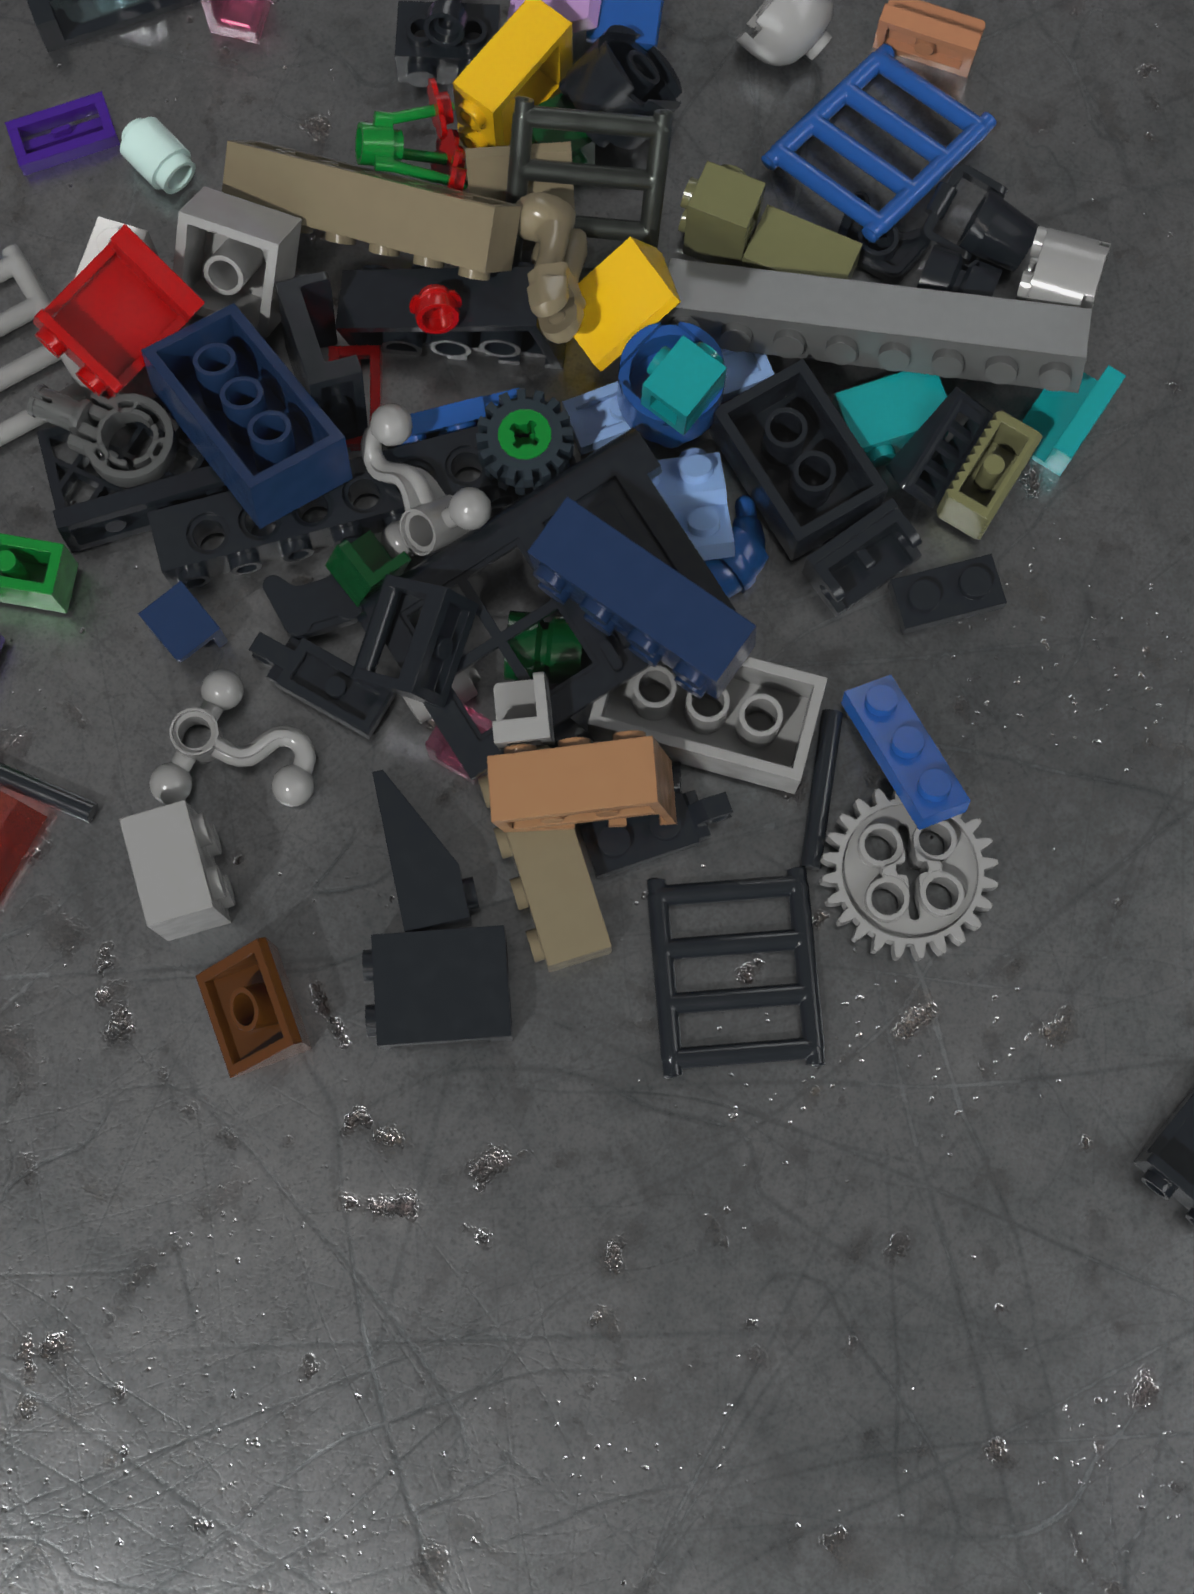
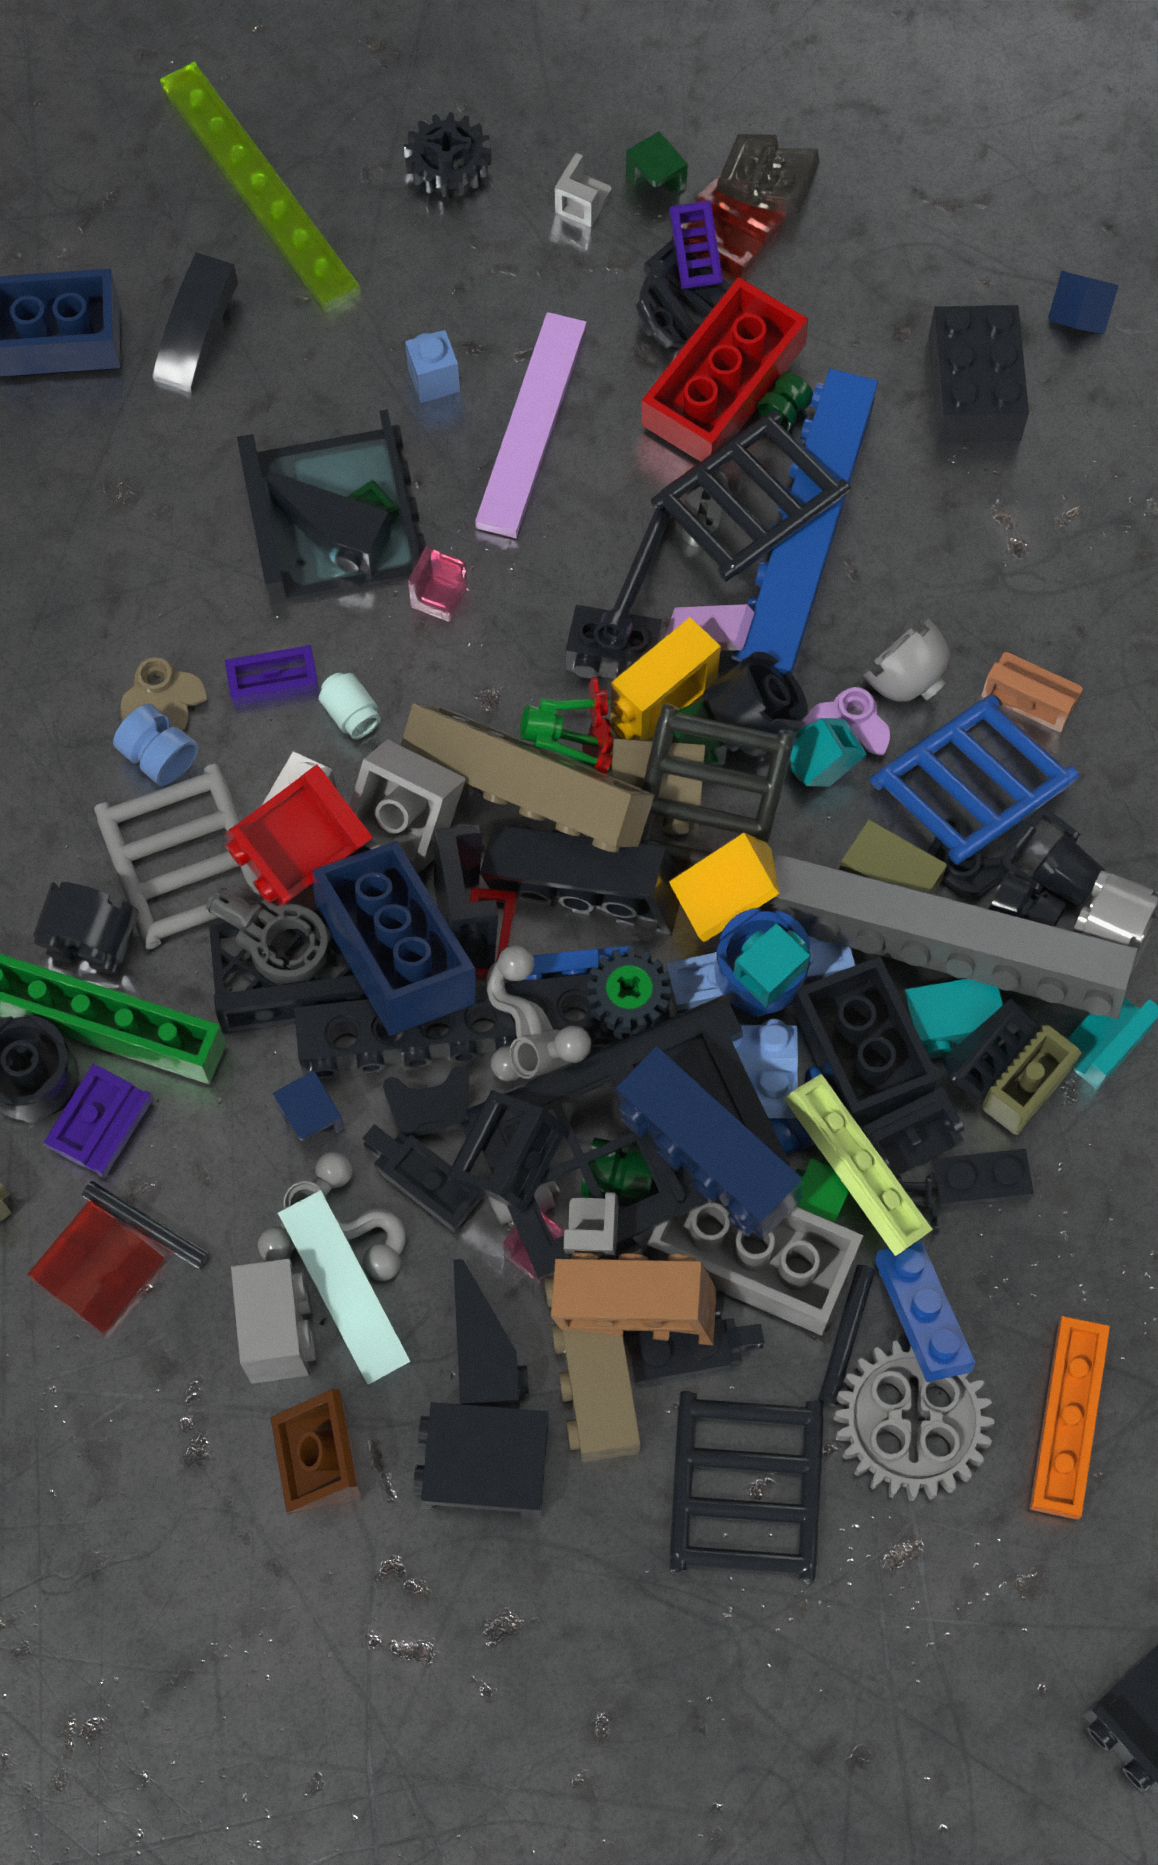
camera: 10 degrees right, 10 degrees down
dark green panel [325,530,412,607] -> none
red plate [409,284,462,334] -> none
dark tan piece [515,192,588,344] -> none
olive brick [678,161,766,267] -> none
none -> light aqua tile [277,1190,411,1385]
none -> yellowish green tile [784,1074,933,1256]
none -> teal brick [790,718,867,787]
none -> green brick [795,1158,850,1224]
none -> lavender plate [802,687,890,755]
none -> black piece [896,1175,939,1236]
none -> orange plate [1030,1316,1110,1520]

